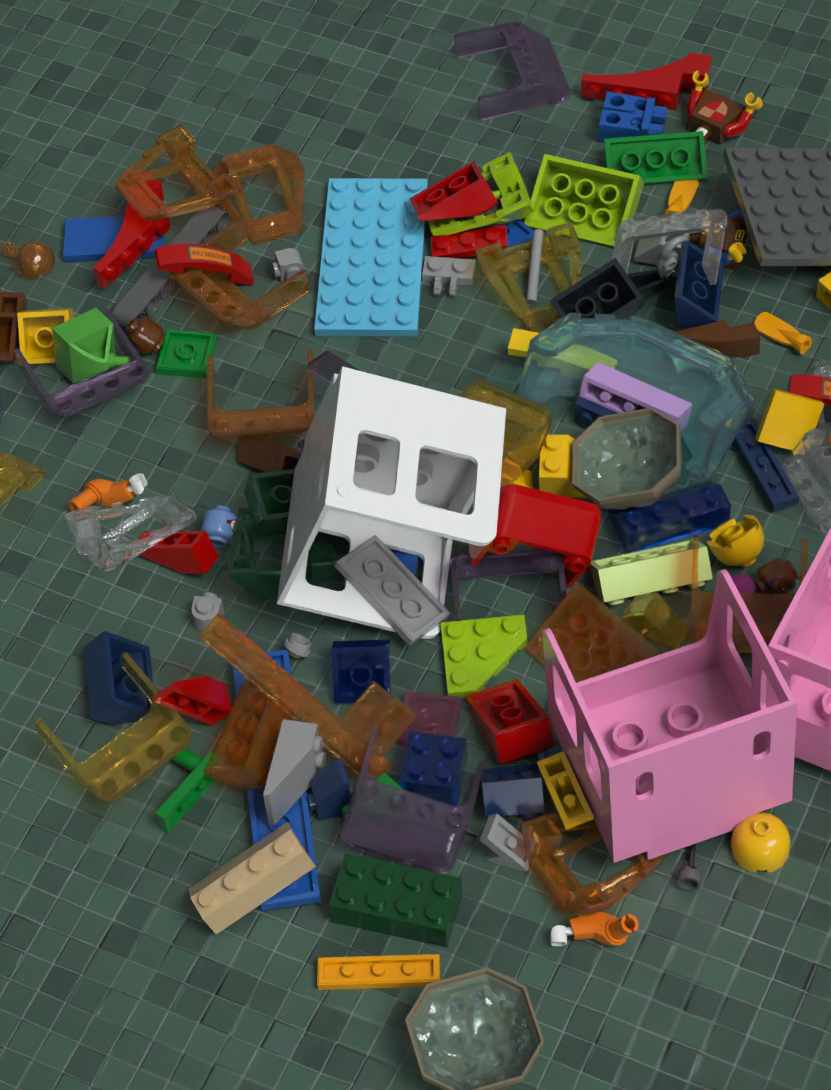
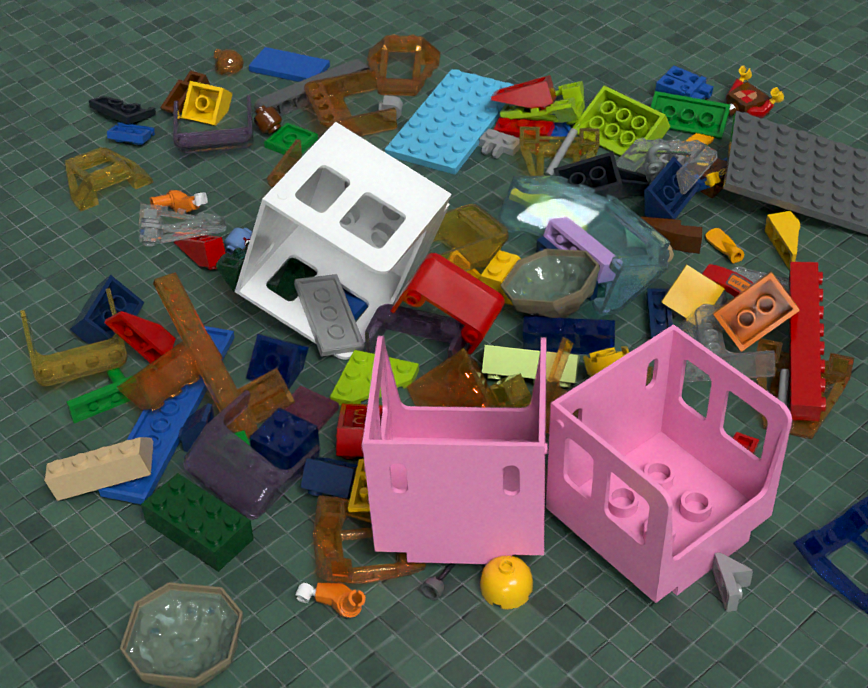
camera: 20 degrees right, 10 degrees down
bright green piece [52,308,130,384] -> none
red arch [93,170,171,289] -> none
clear orange windscreen [115,125,241,220] -> none
red slope [155,244,254,286] -> none
light grey plate [191,592,224,632] -> none
light grey slope [263,719,326,826] -> none
light grey plate [284,633,311,658] -> none
light orange tile [317,954,440,990] -> none
clear purple windscreen [454,21,570,120] -> none
light grey slope [480,814,537,872] -> none
red arch [581,53,712,111] -> none

